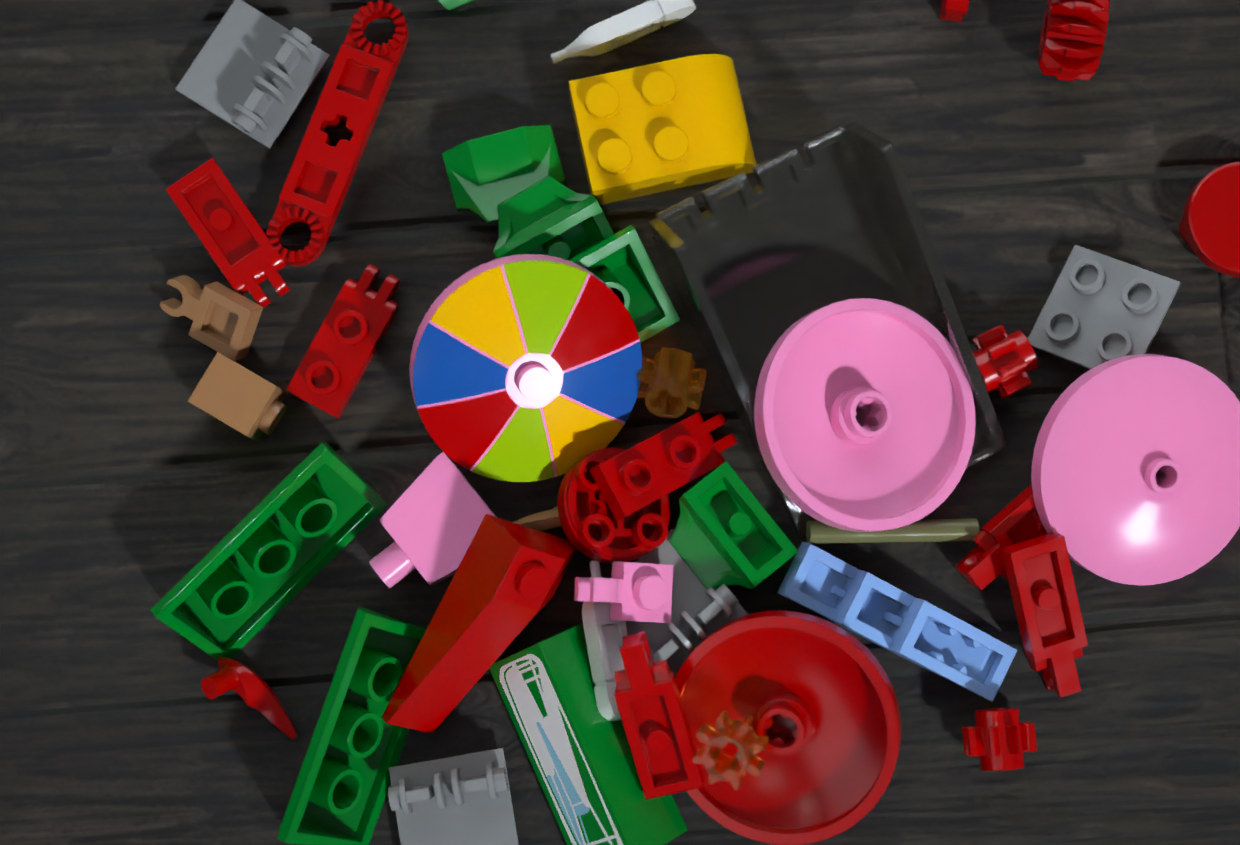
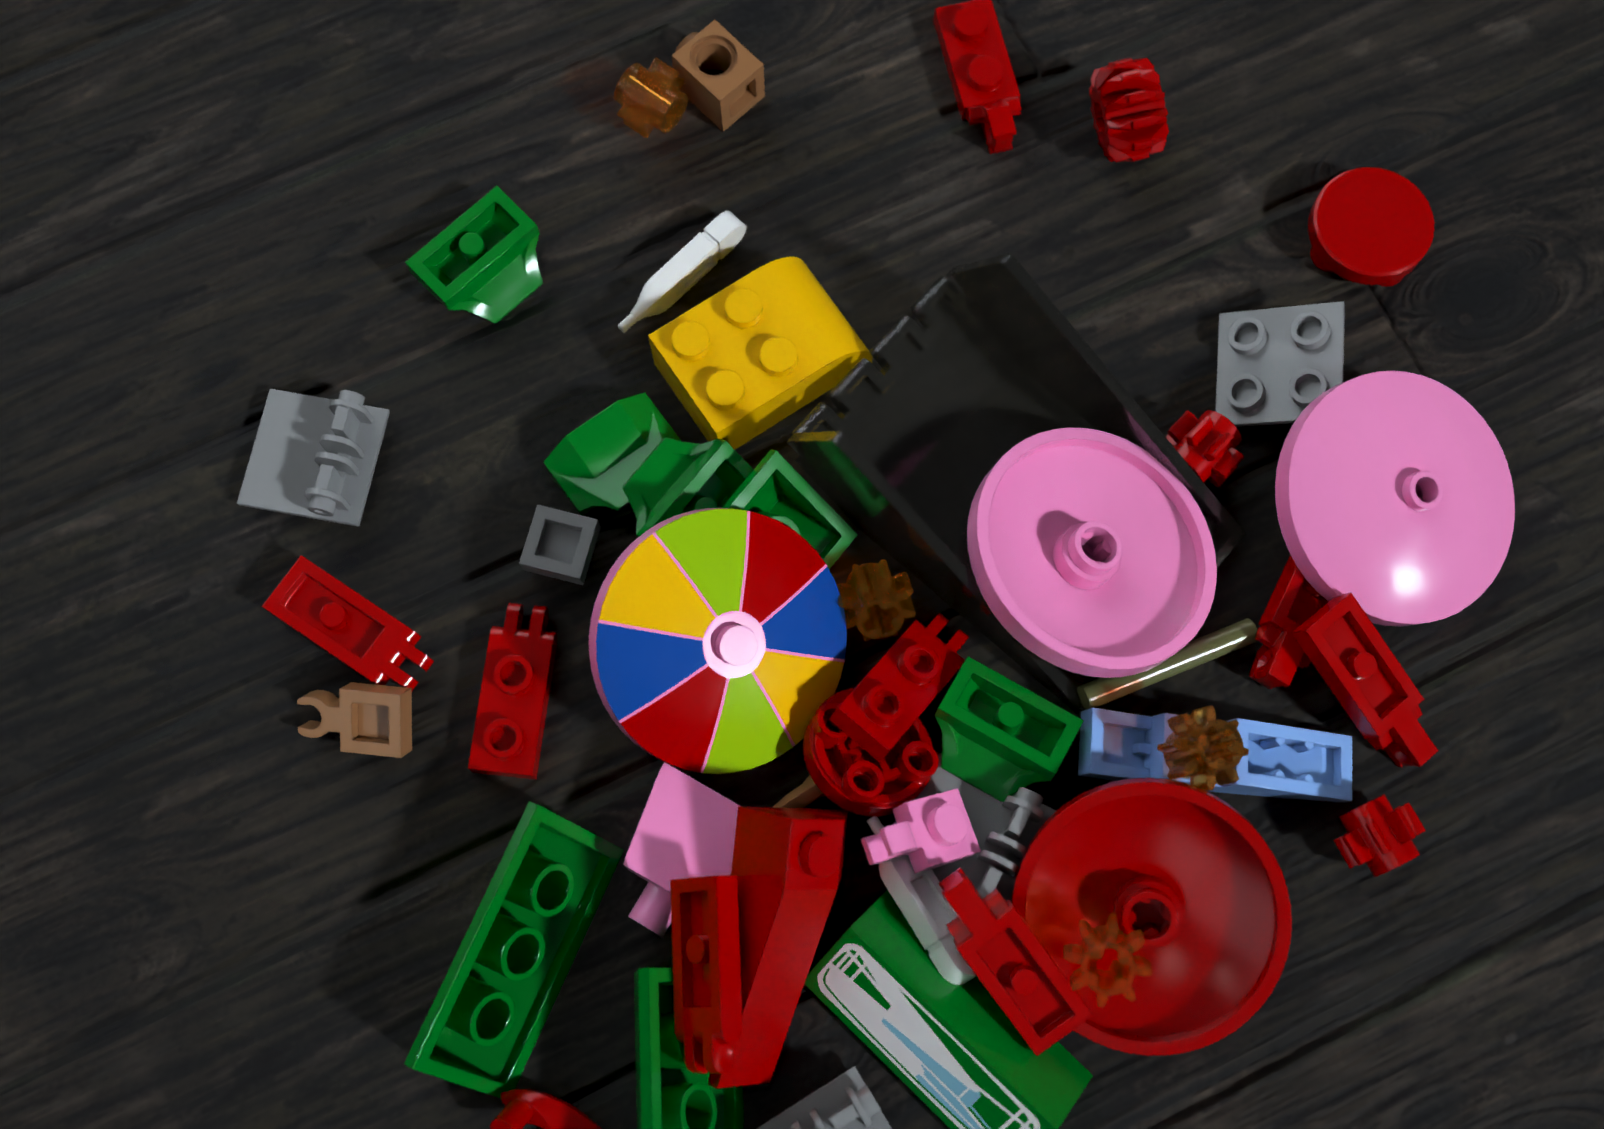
camera: 20 degrees left, 10 degrees down
medium nougat brick [188,352,287,441] -> none
red piece [266,0,409,266] -> none
none -> light grey plate [519,504,601,585]
none -> red hinge [670,875,743,1074]
none -> clear orange gear [1157,706,1249,791]

